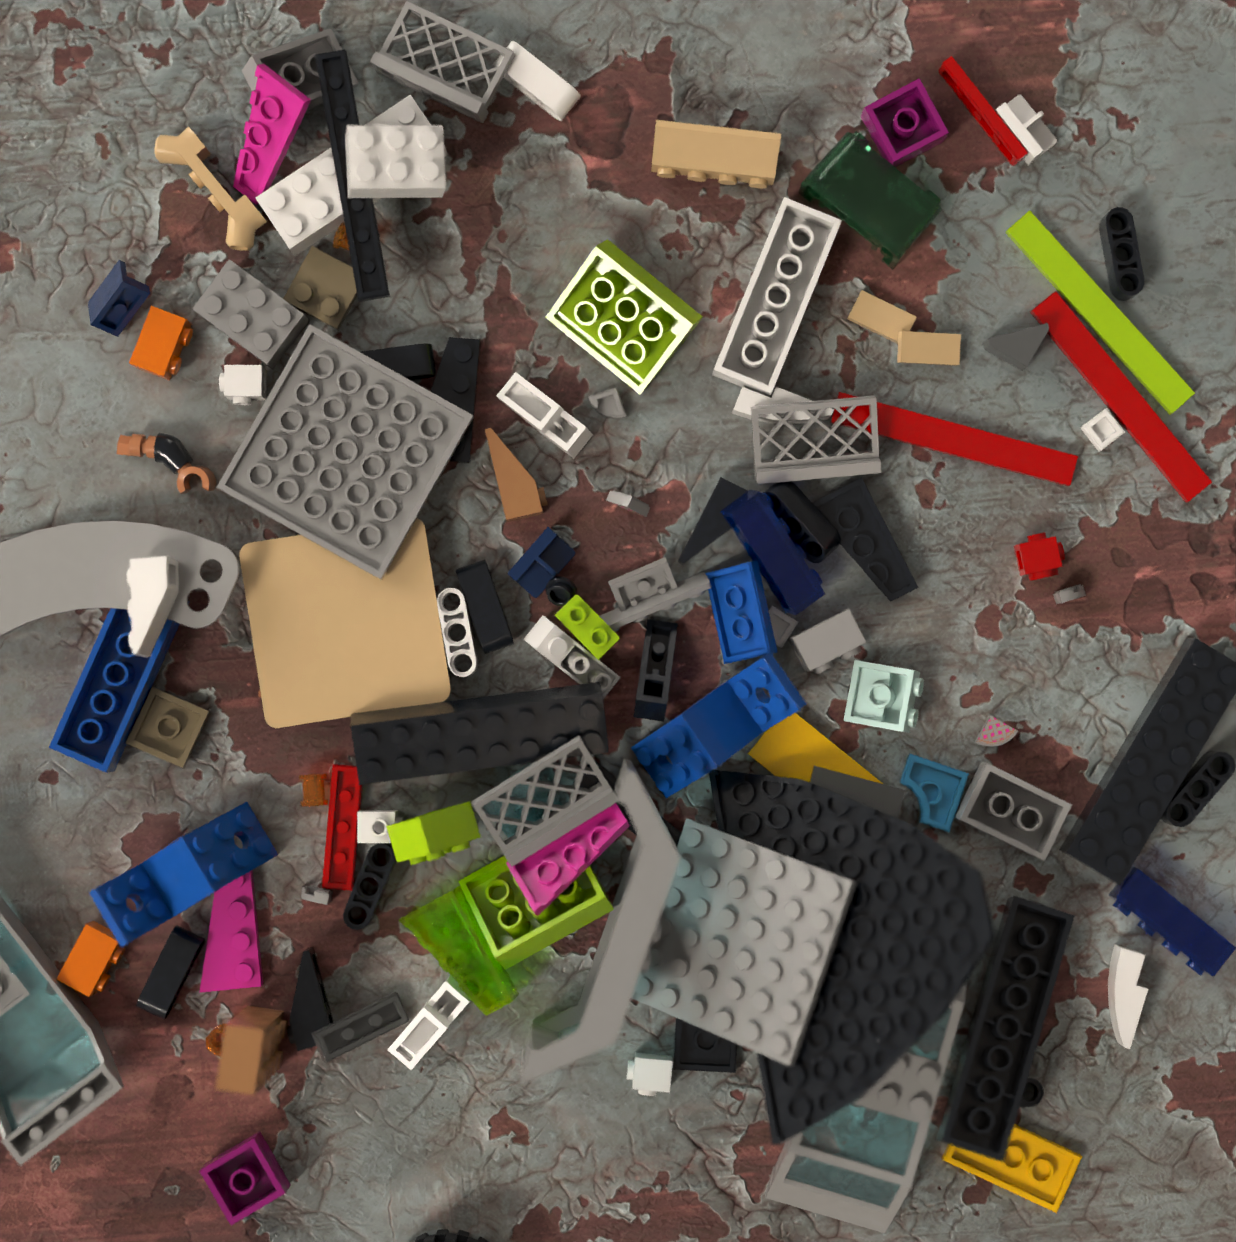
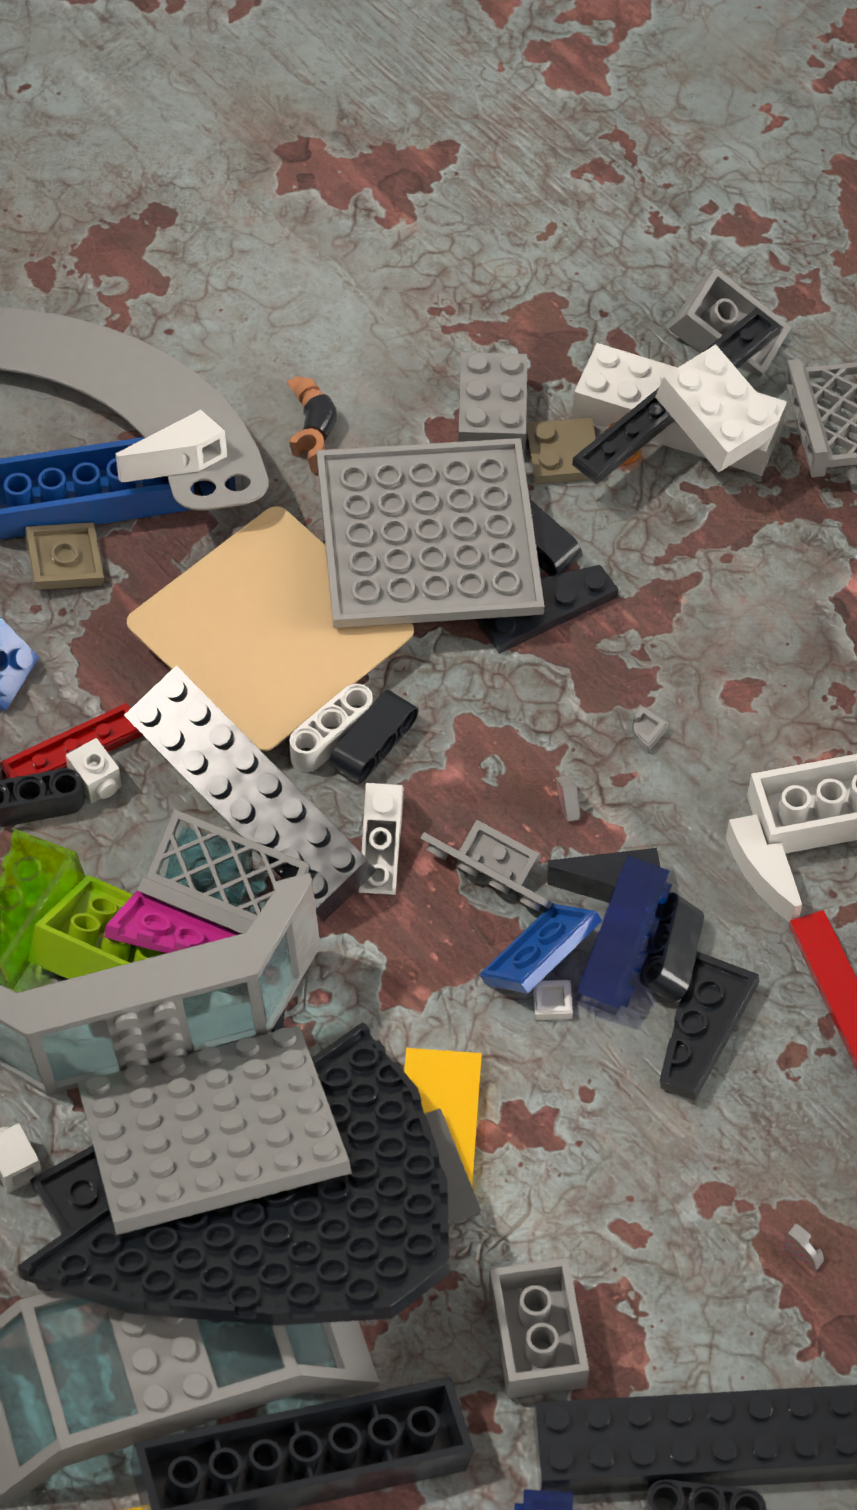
camera: 50 degrees right, 30 degrees down
dark blue panel [88,260,150,337] -> none
orange brick [129,306,193,381] -> none
tan plate [154,126,267,251] -> none
white brick [219,365,267,405] -> none
dark pink wing [233,64,311,205] -> none
clear orange bush [299,773,329,807] -> none
lime brick [386,801,481,865] -> none
medium nougat slope [485,428,548,522] -> none
white slope [496,372,593,459] -> none
dark blue panel [507,527,576,598] -> none
lime slope [545,239,703,395] -> none
black plate [546,576,577,606] -> none
lime bracket [555,595,619,660] -> none
blue bracket [631,652,807,798] -> none
black slope [633,619,678,722] -> none
light grey fence [751,396,881,484] -> none
light grey brick [788,609,866,674] -> none
light aqua plate [843,660,924,733] -> none
dark azure tile [899,753,969,832] -> none
light grey tile [975,716,1018,747] -> none
red brick [1014,532,1065,581] -> none

